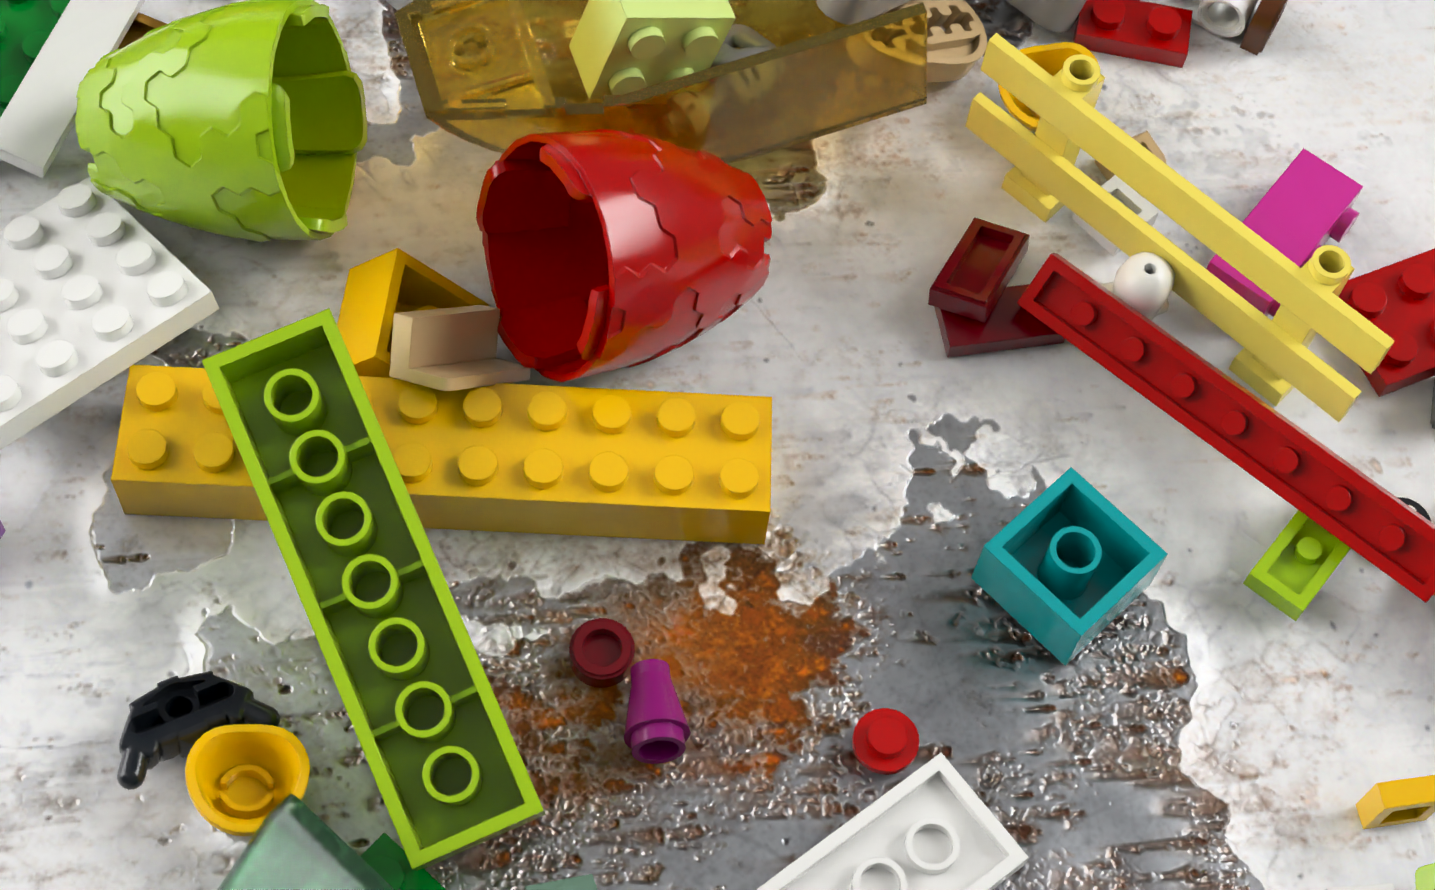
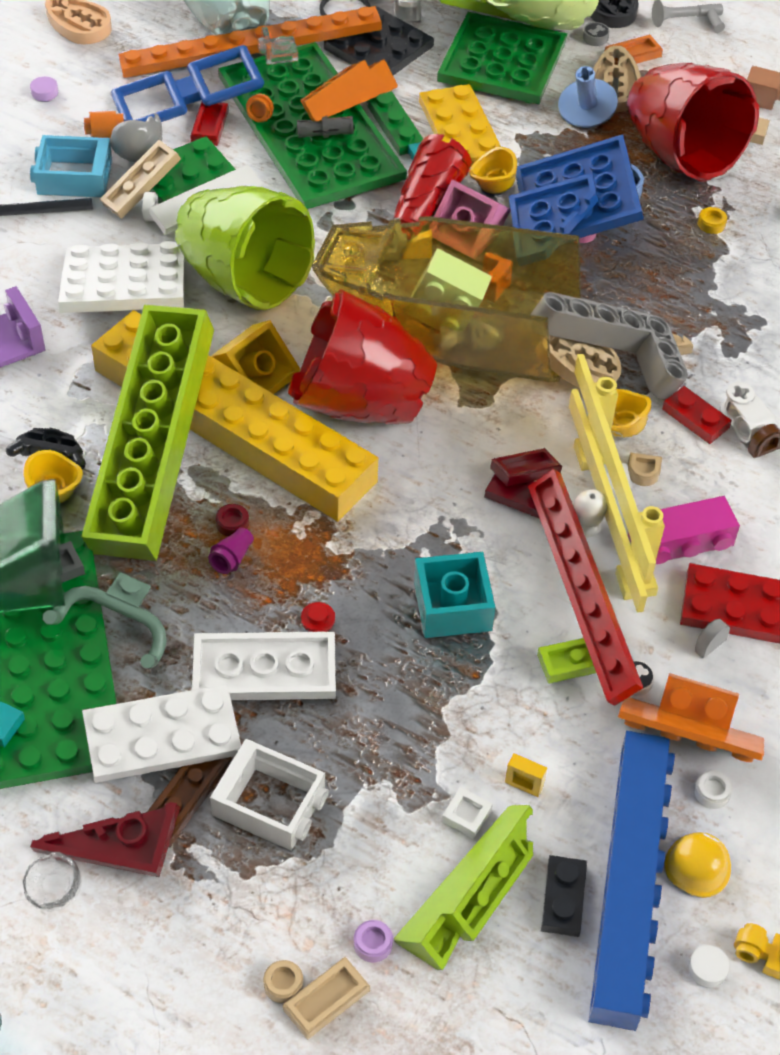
camera: 40 degrees right, 10 degrees down
tan panel [389,305,531,391] -> none

